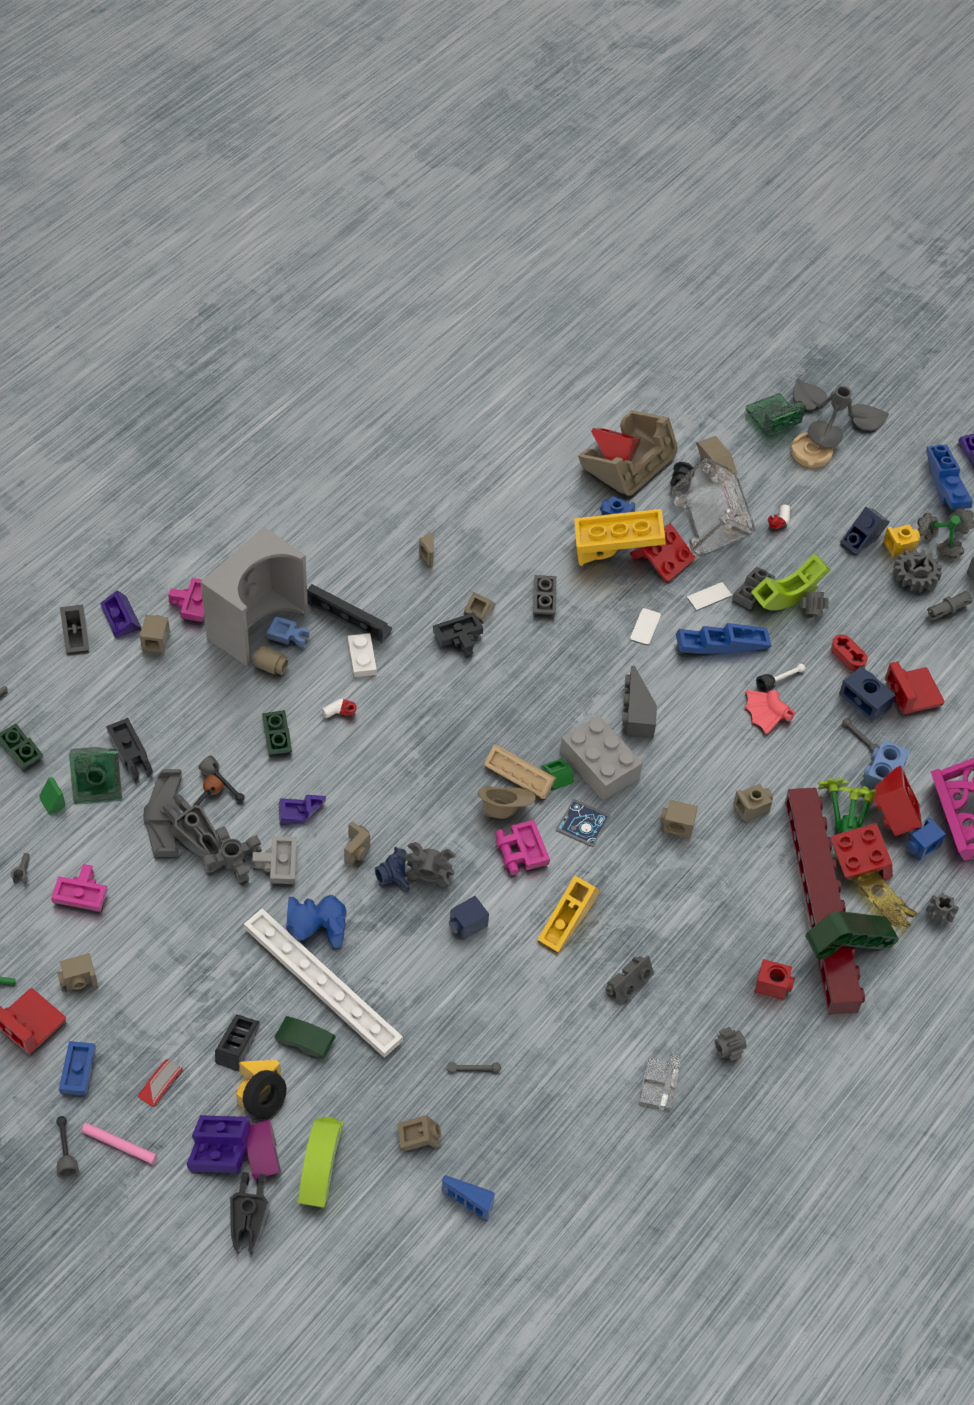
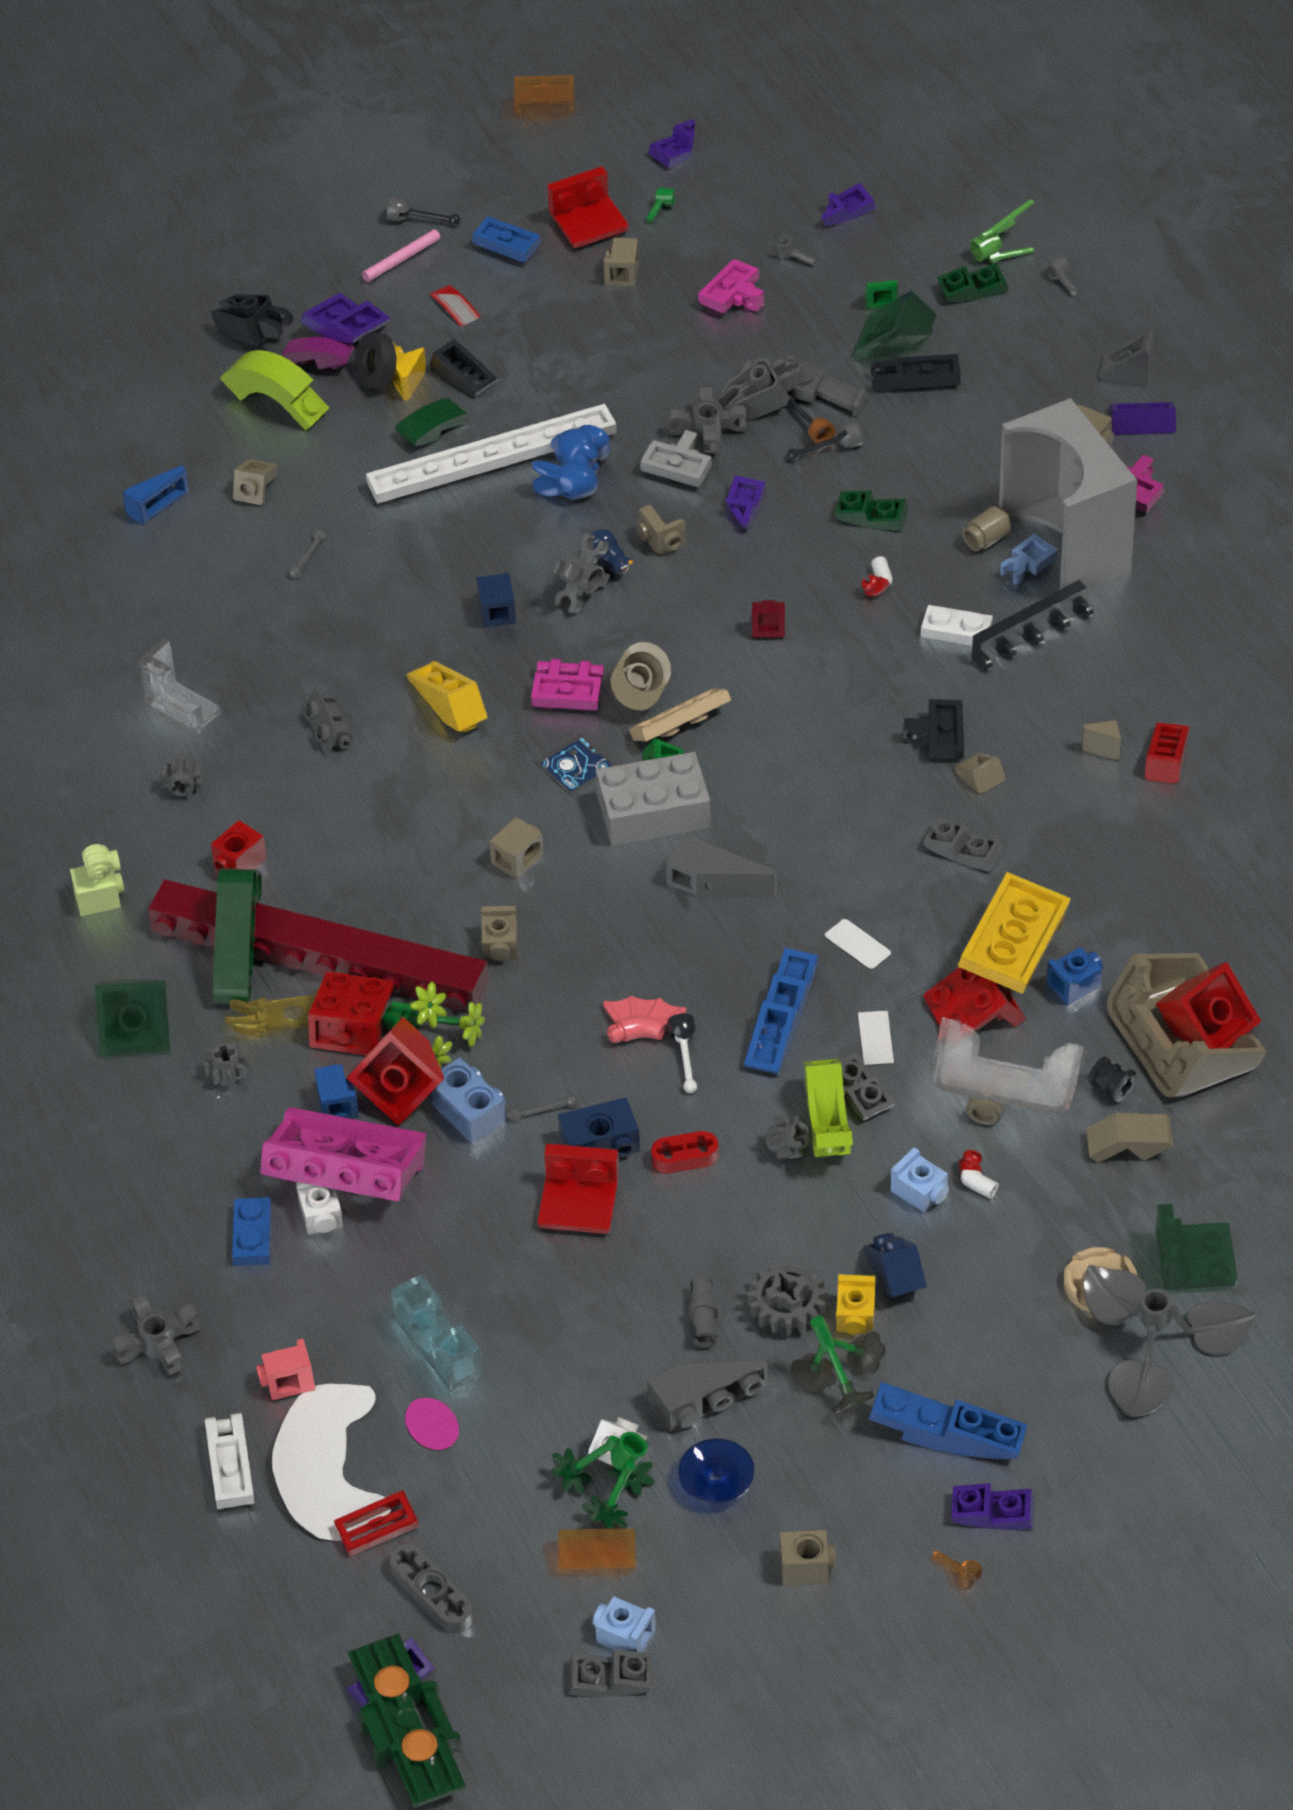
camera: 120 degrees right, 5 degrees down
none -> yellowish green brick [70,844,125,917]
none -> clear green slope [95,979,171,1055]
none -> dark red tile [752,600,785,637]
none -> light blue brick [891,1147,949,1214]
none -> red slope [1145,722,1190,784]

